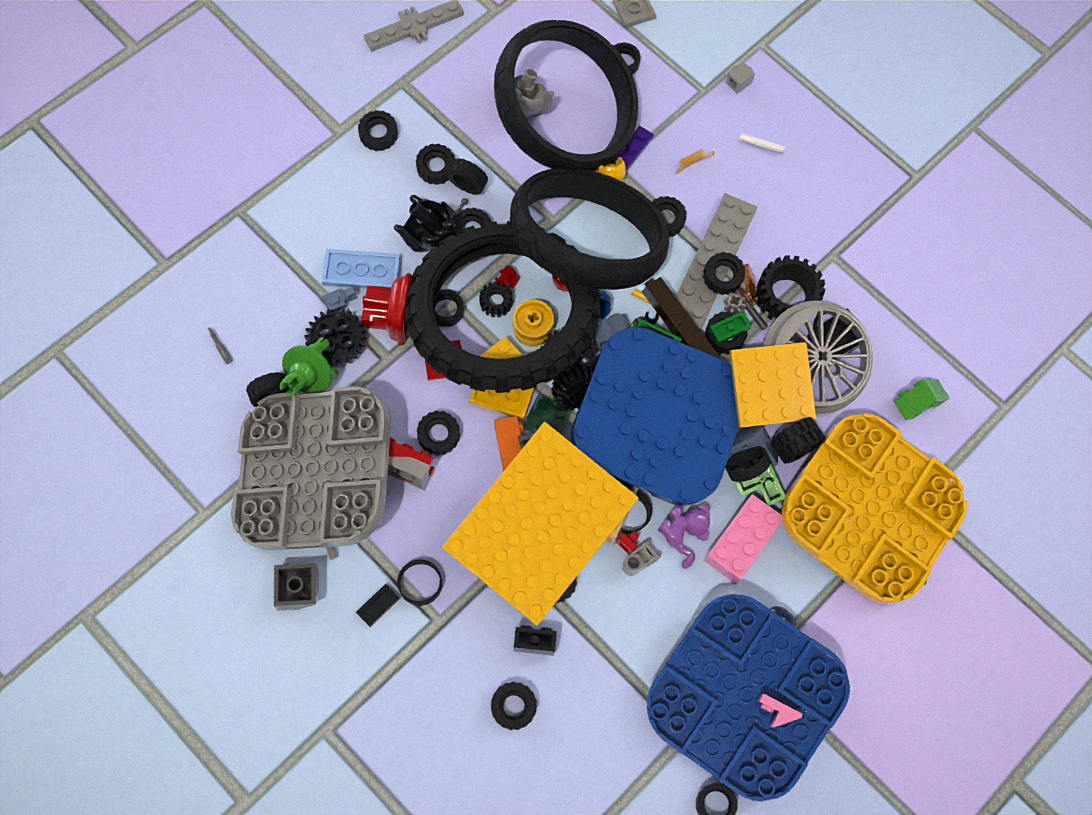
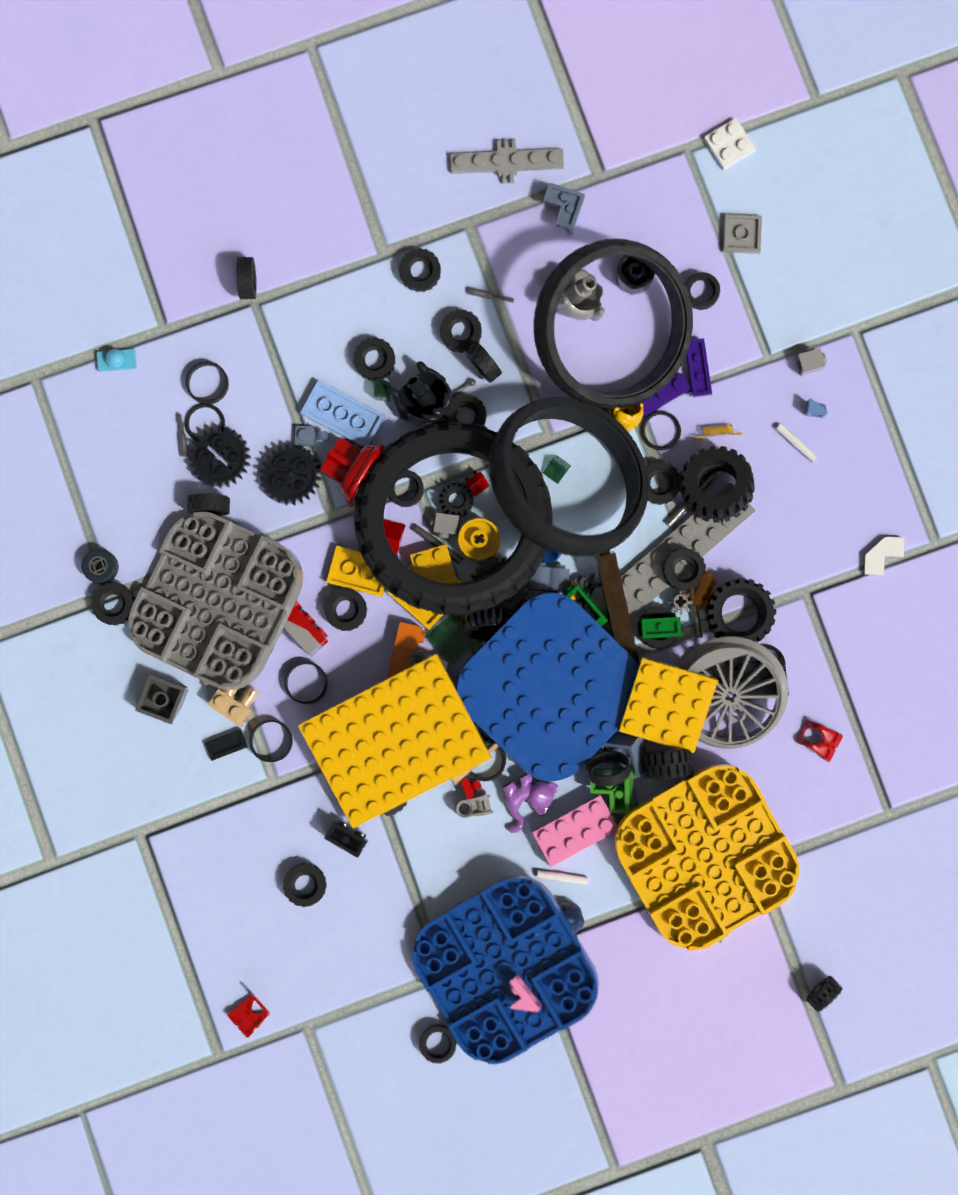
camera: 30 degrees right, 15 degrees up
bright green piece [280,337,339,396] -> none
bright green brick [894,379,950,420] -> none
none -> black wheel [81,549,119,584]
none -> black tyre [91,582,135,626]
none -> medium azure tile [97,349,137,372]
none -> black tyre [185,404,225,442]
none -> black tyre [186,361,229,404]
none -> black gear [189,426,251,489]
none -> tan brick [208,686,260,727]
none -> black tyre [236,257,257,300]
none -> black tyre [284,661,328,704]
none -> yellow plate [326,546,385,598]
none -> black tyre [353,337,396,381]
none -> clear green slope [374,378,391,401]
none -> flat silver bar [413,525,464,564]
none -> light grey brick [431,513,459,539]
none -> flat silver piece [469,287,514,303]
none -> white piece [537,870,588,885]
none -> sand blue panel [543,182,585,235]
none -> clear green slope [543,455,571,484]
none -> black brick [616,255,655,295]
none -> black tyre [641,411,681,451]
none -> flat silver bar [665,471,721,528]
none -> black tyre [680,446,755,523]
none -> dark purple plate [686,338,712,398]
none -> red piece [796,720,843,762]
none -> medium blue slope [805,398,827,418]
none -> black tyre [806,976,842,1012]
none -> white tile [864,537,904,575]

